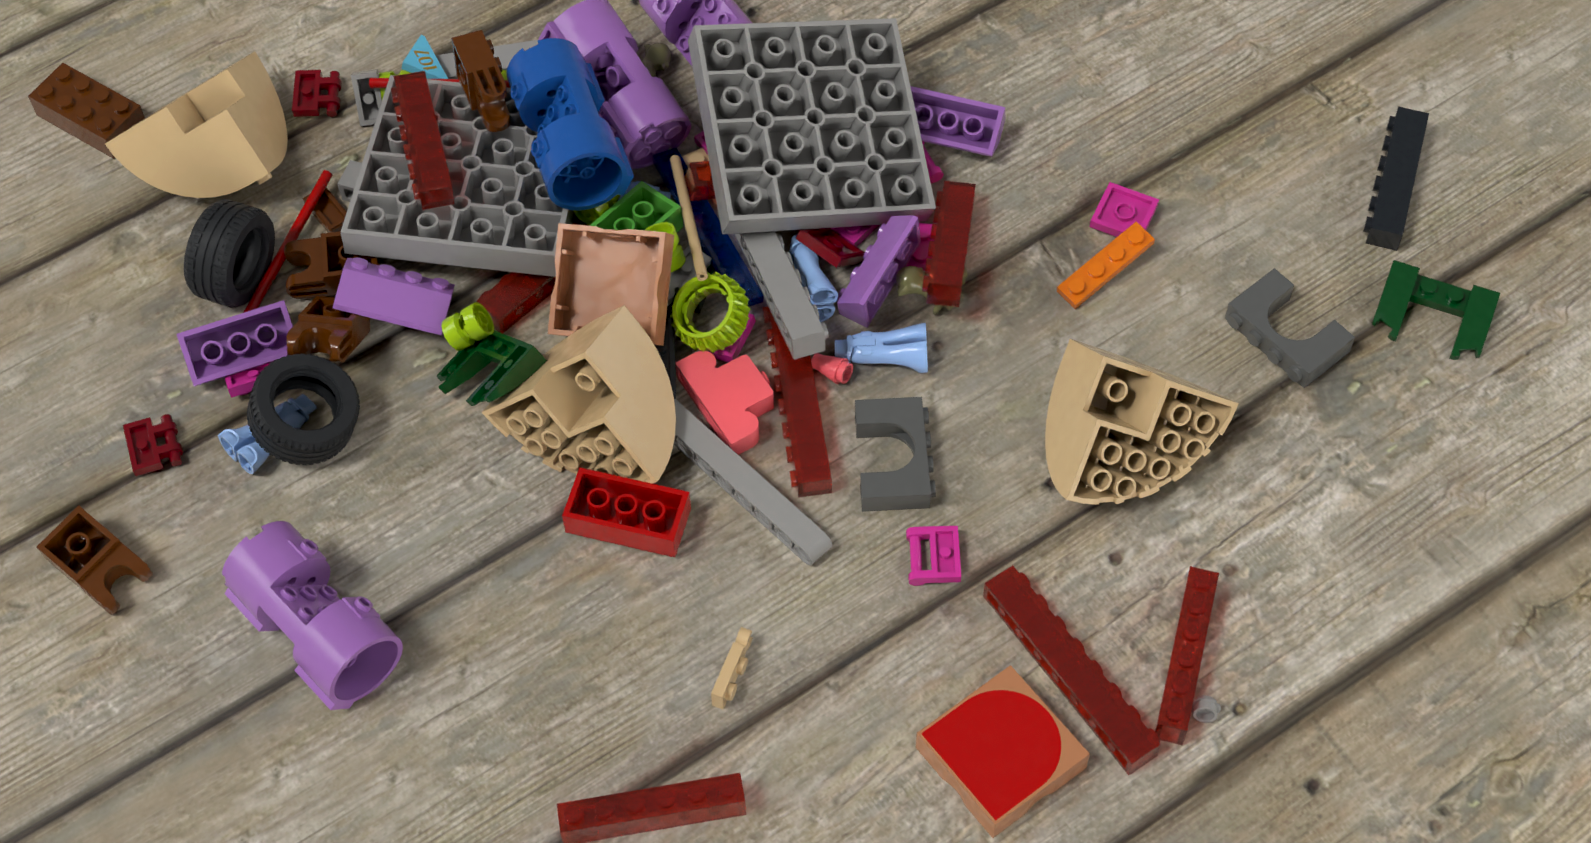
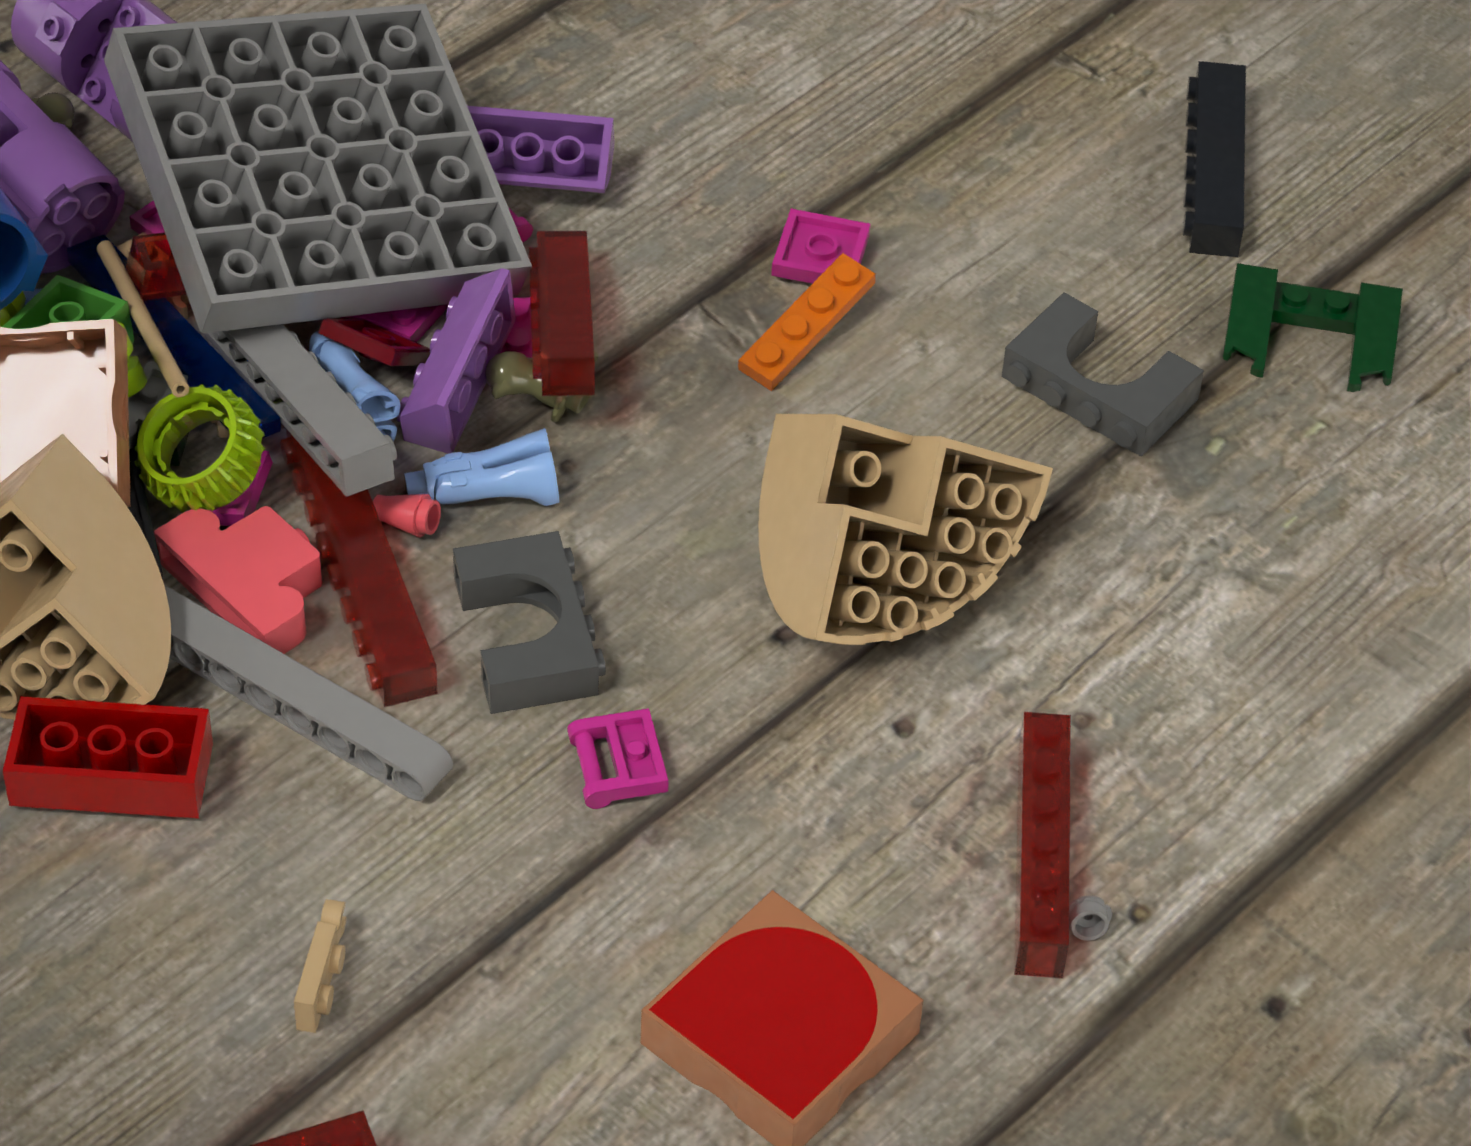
camera: 15 degrees left, 10 degrees down
clear red brick [983,565,1161,776] -> none

